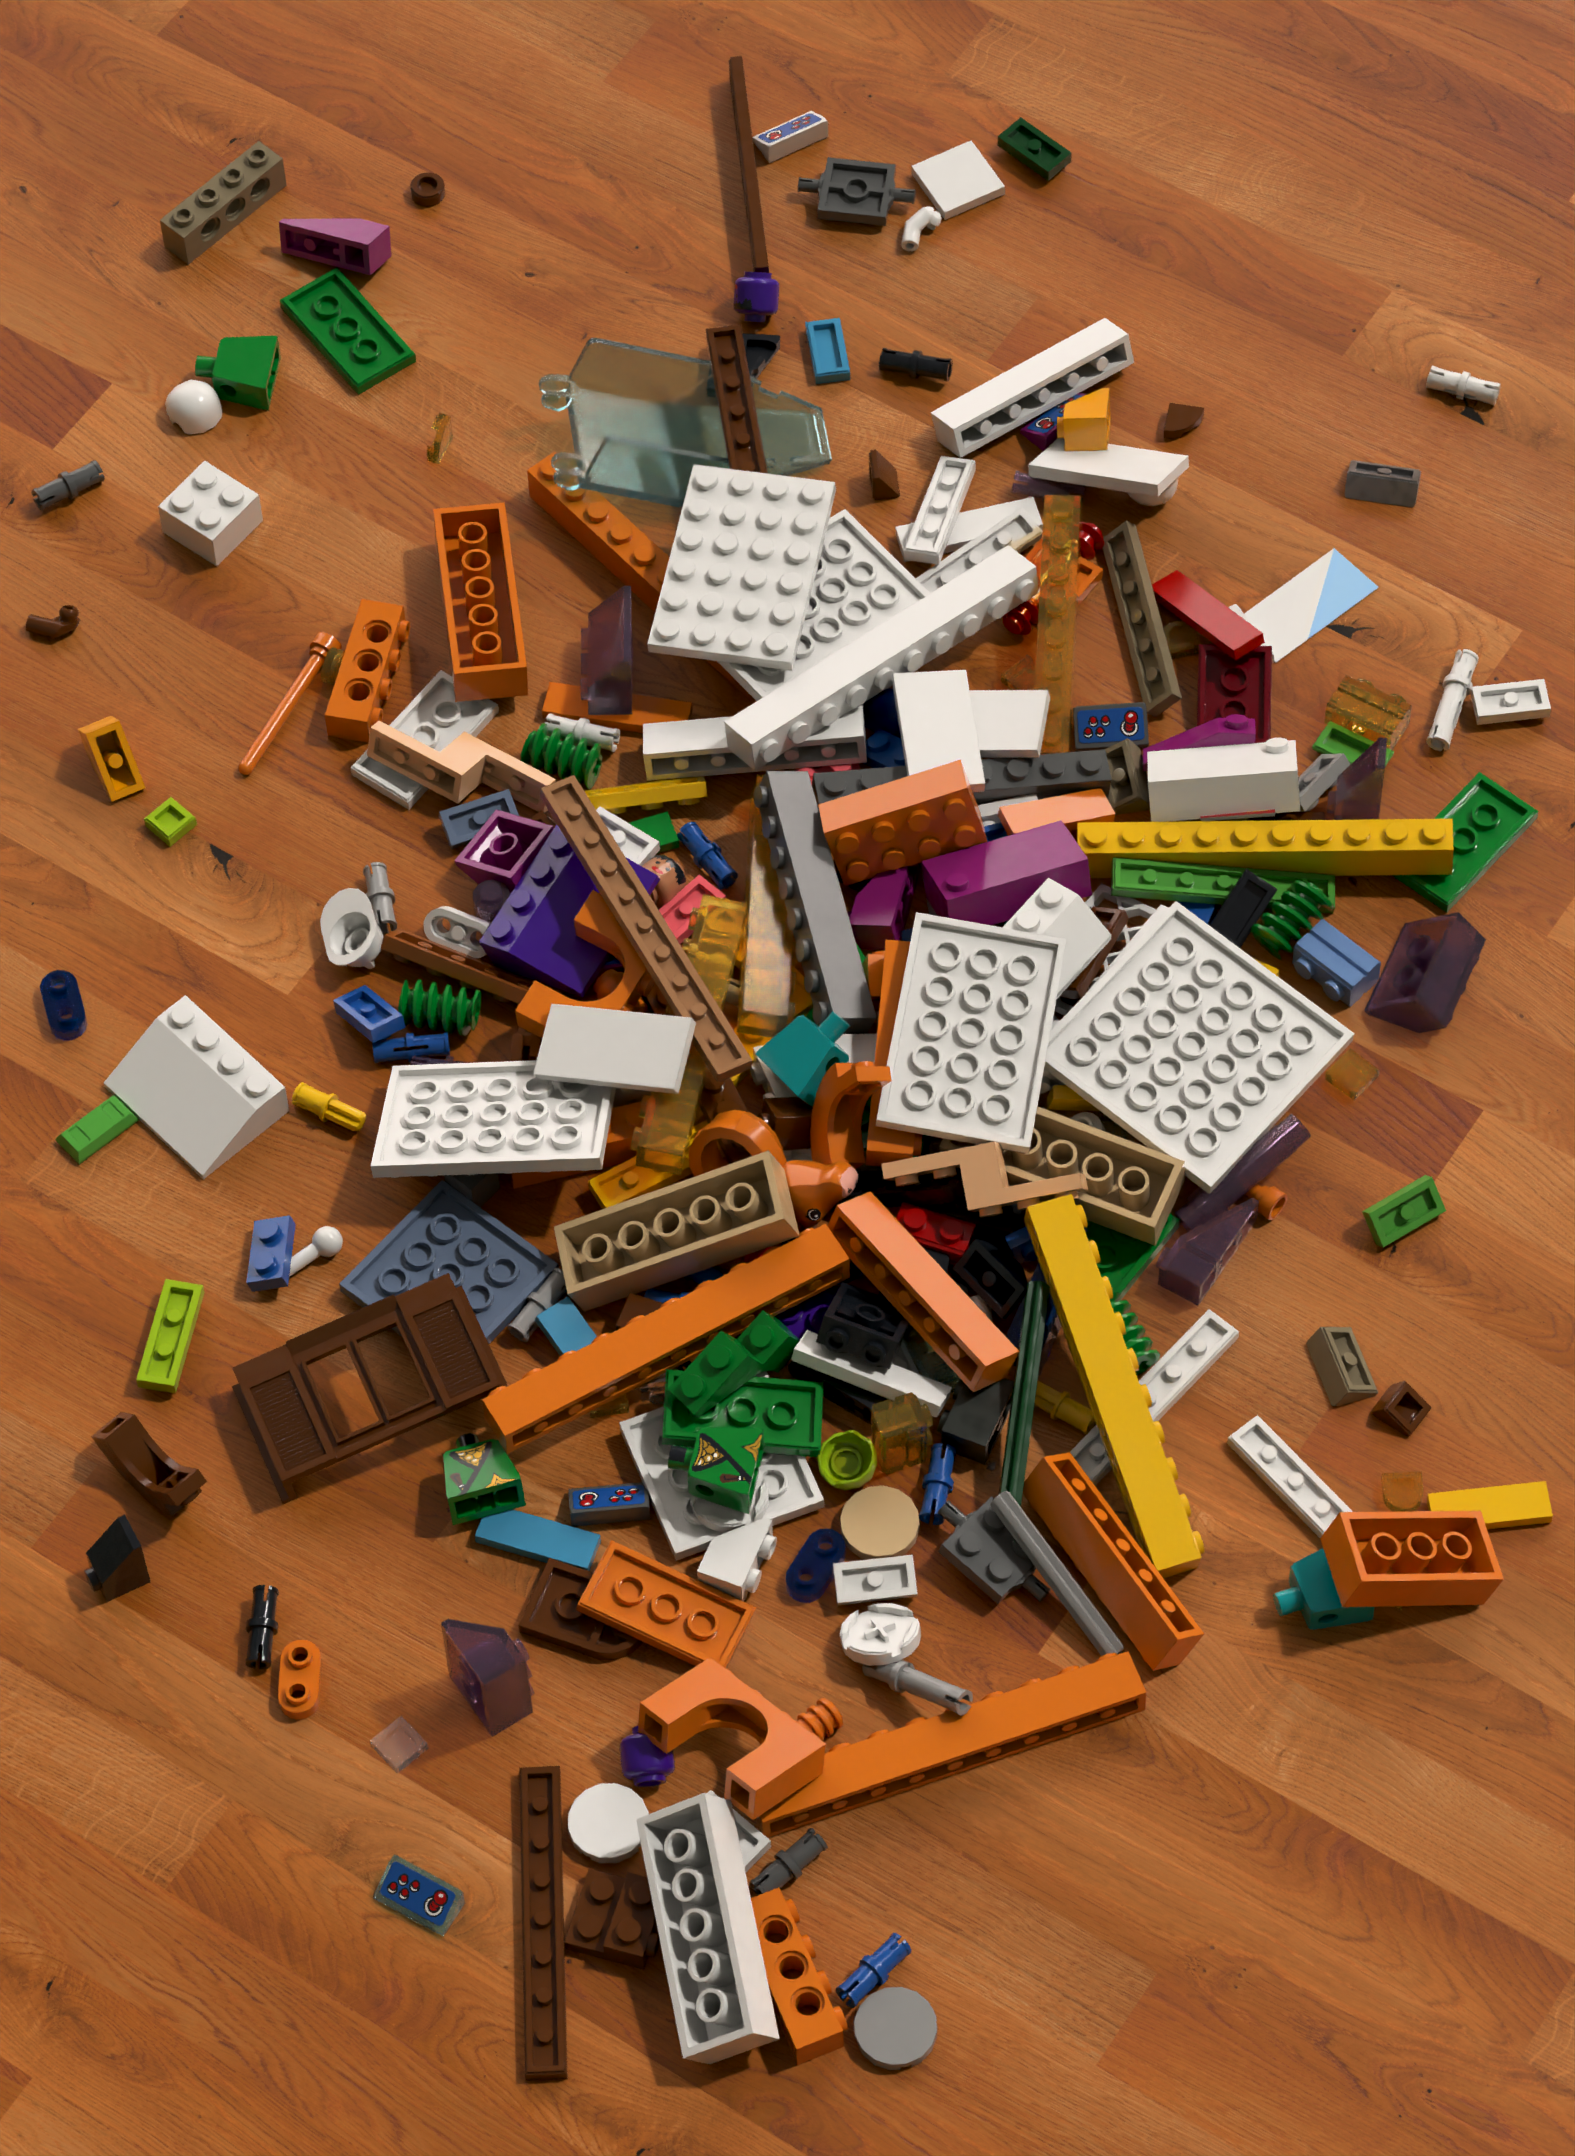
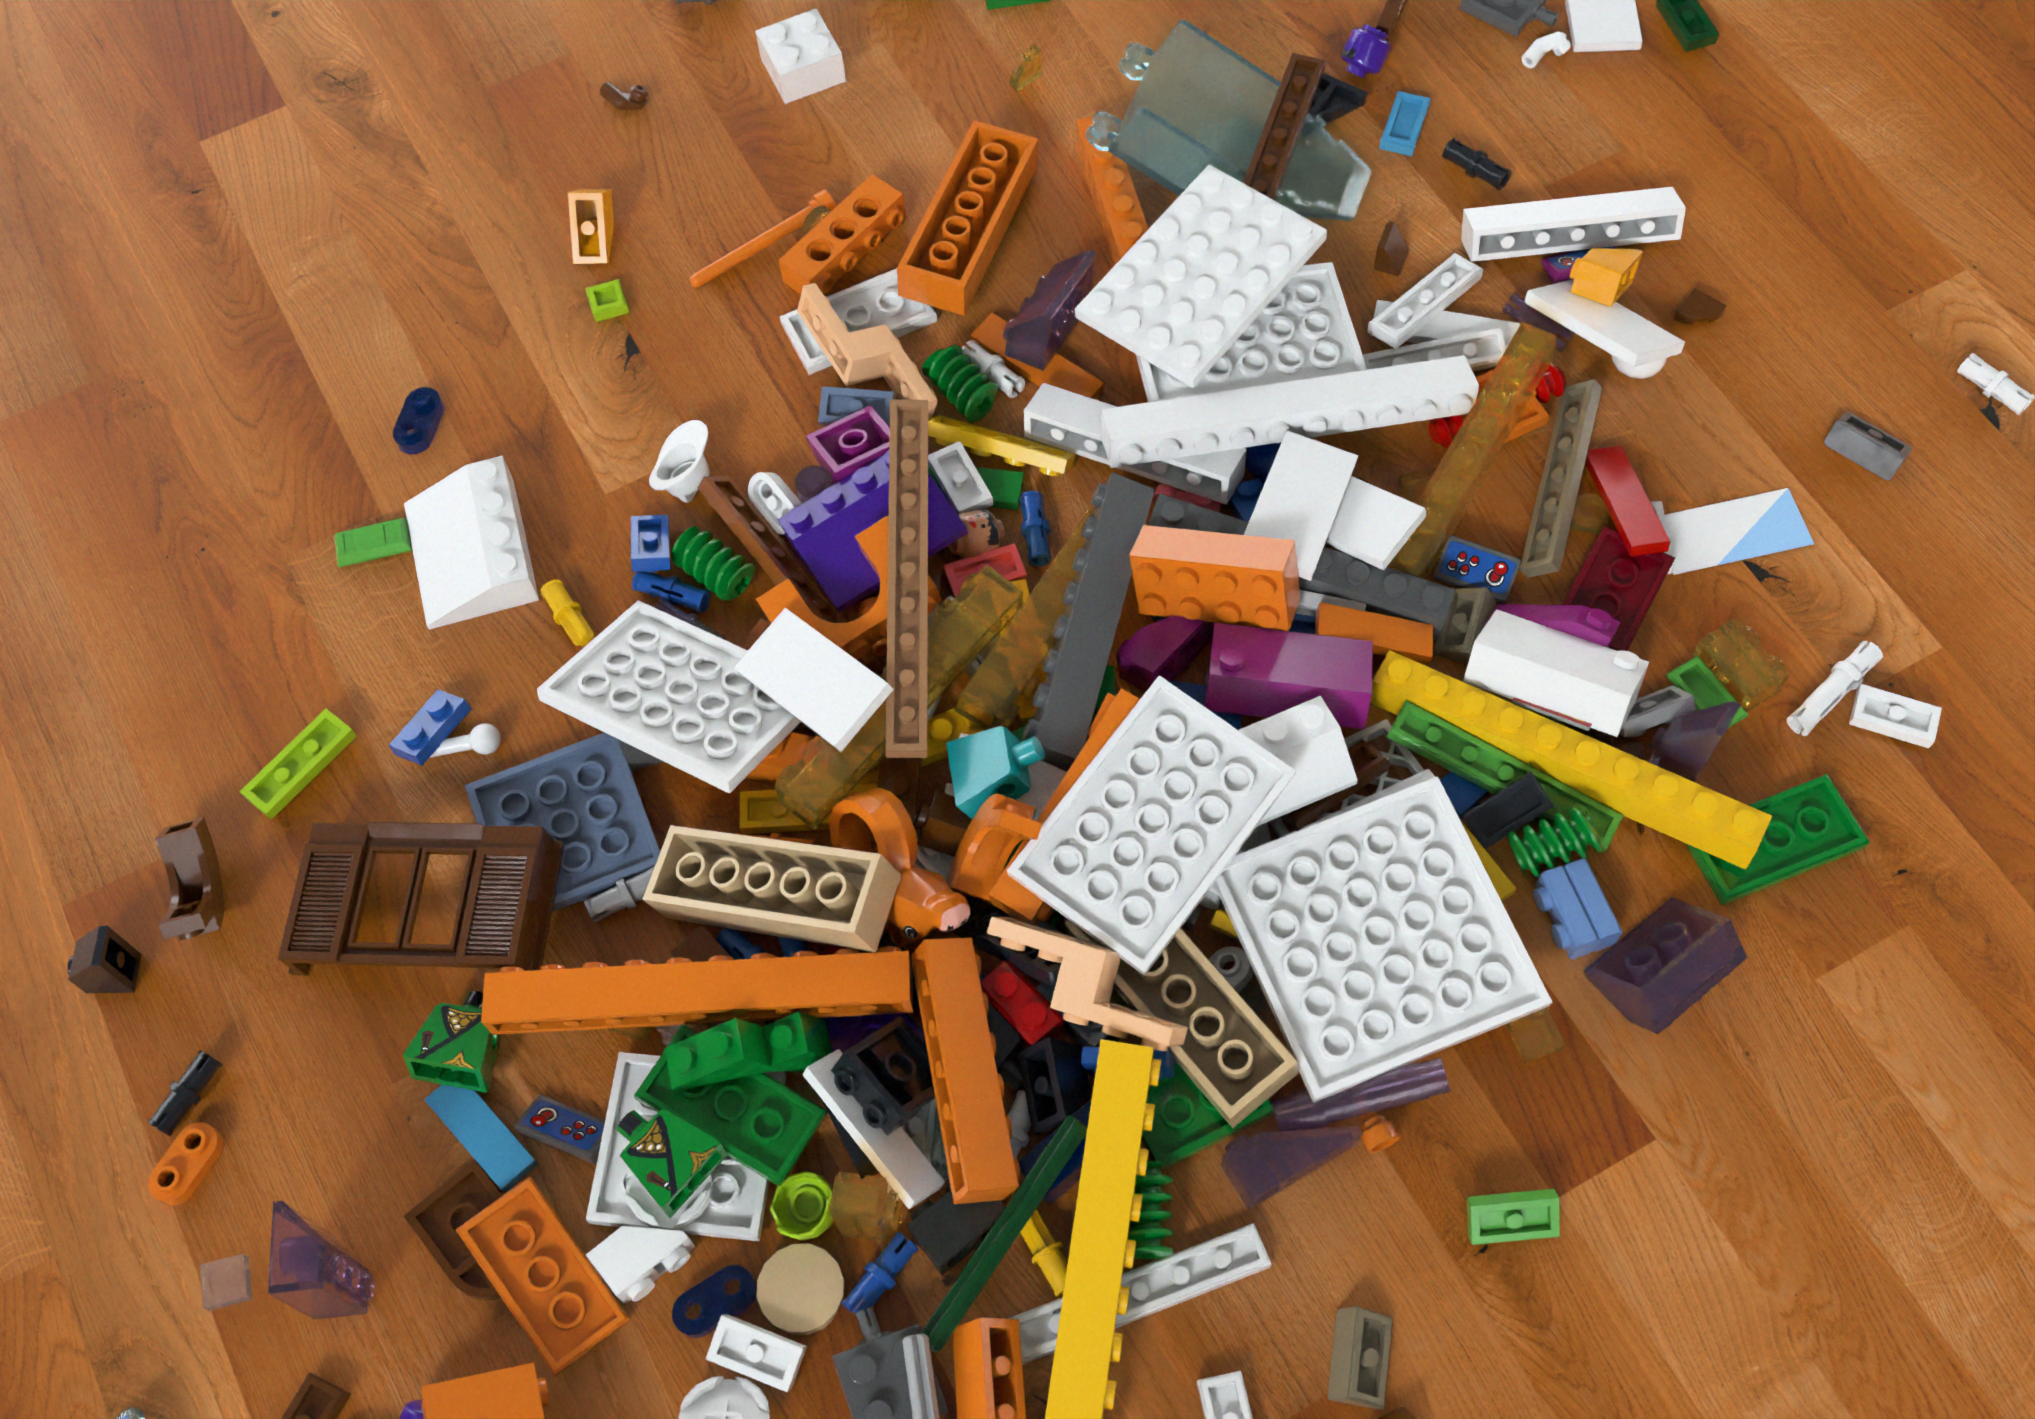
camera: 30 degrees right, 5 degrees up
light grey pin [363,862,397,935] -> none
dark azure tile [535,1297,597,1356] -> none

